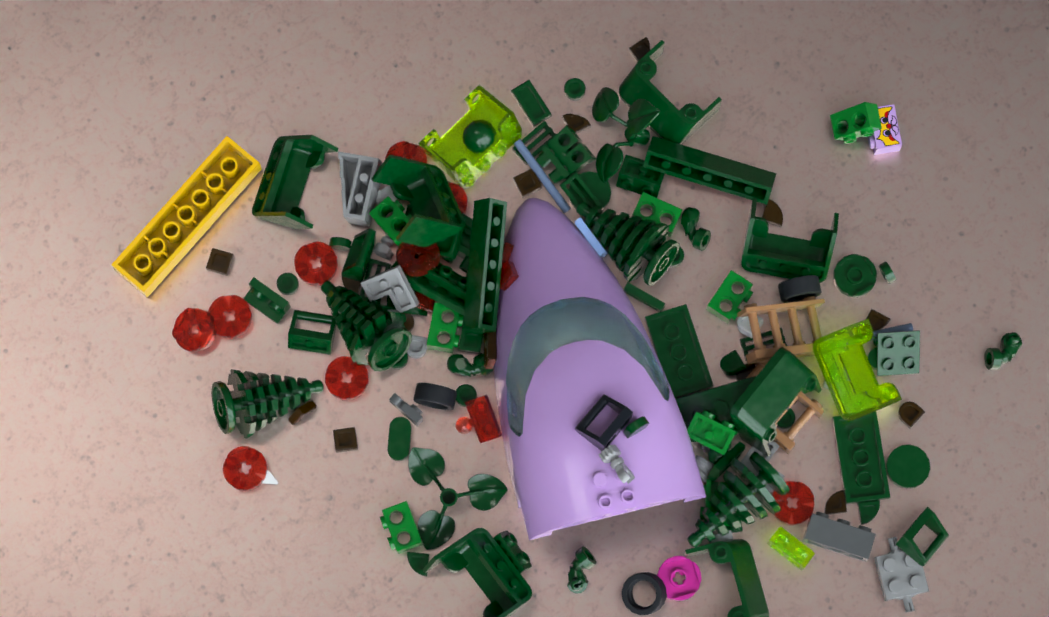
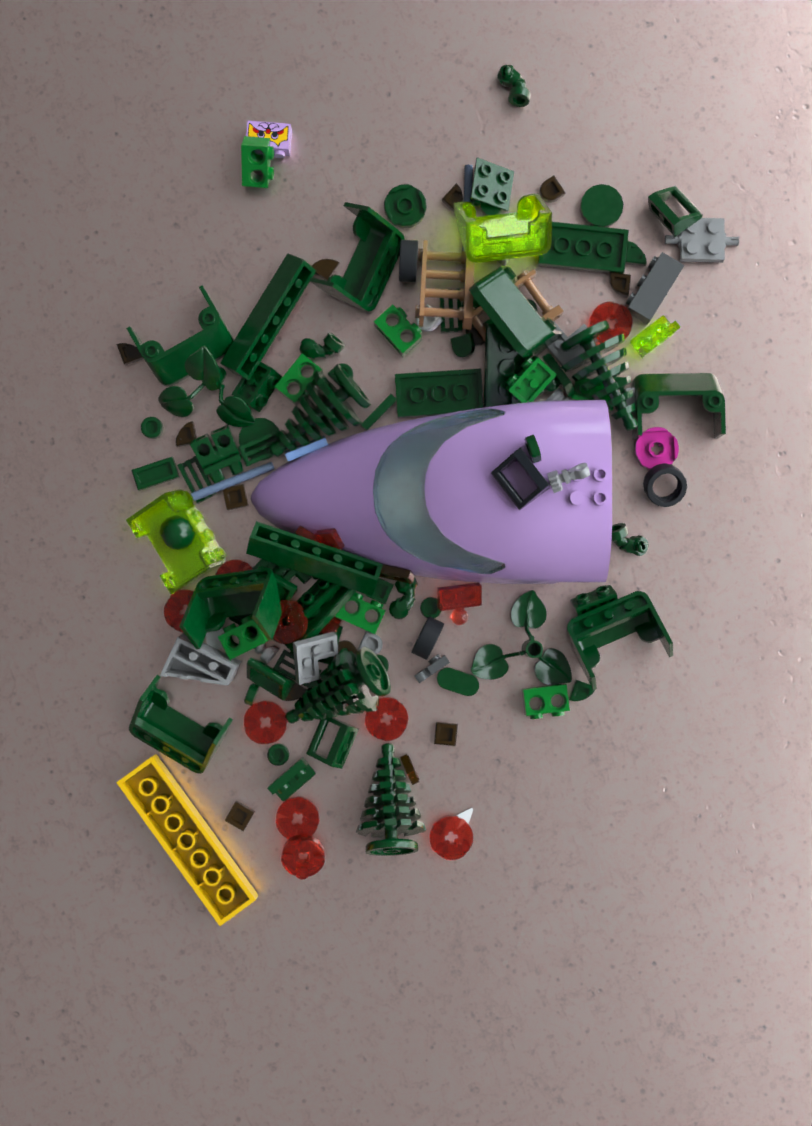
camera: 75 degrees left, 10 degrees up
dark green tile [878,261,896,284] -> none

